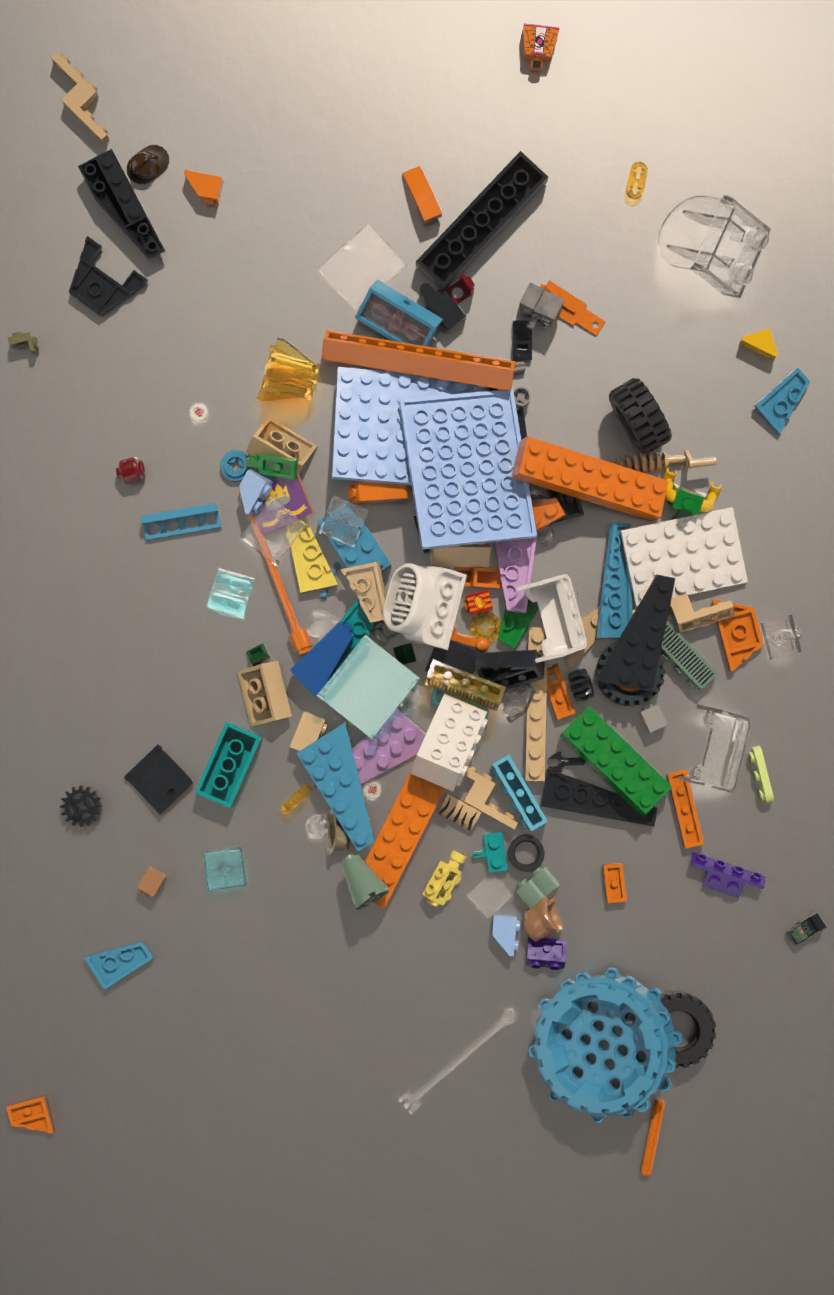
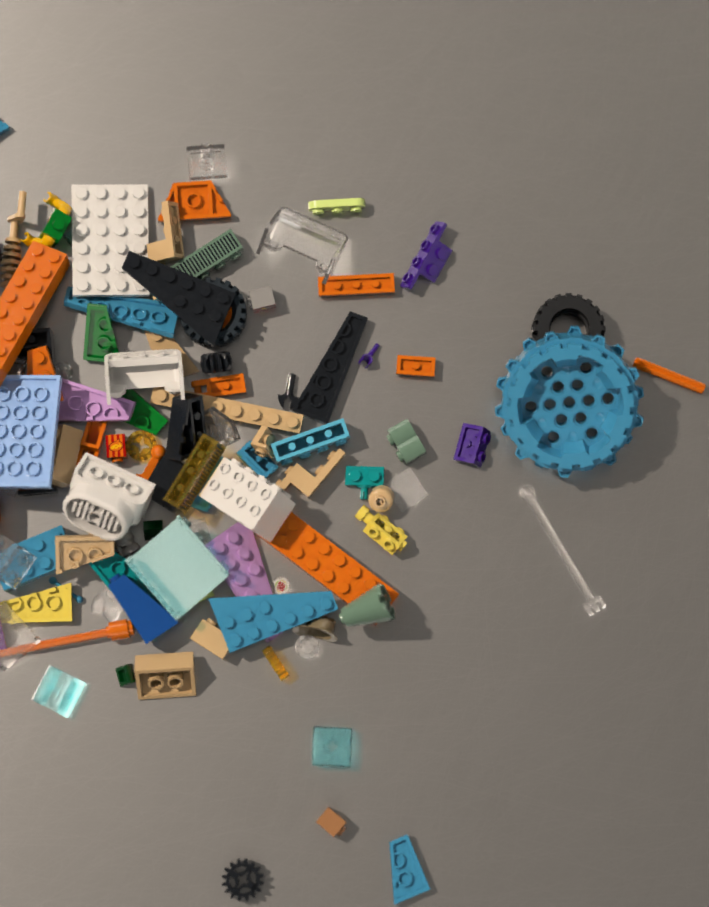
camera: 80 degrees left, 5 degrees down
black container [124,744,194,815] -> none
teal brick [195,722,263,808] -> none
tan brick [437,793,482,831] -> none
light blue slope [492,914,520,956] -> none
black tyre [508,835,545,872] -> none
medium nougat piece [523,897,563,942] -> none
green brick [560,706,672,817] -> none
leg [786,911,827,945] -> none
none -> green wing [83,303,119,362]
none -> dark azure hinge [237,440,279,479]
none -> tan bracket [250,426,275,458]
none -> dark purple hand [358,343,380,369]
none -> tan head [368,485,395,512]

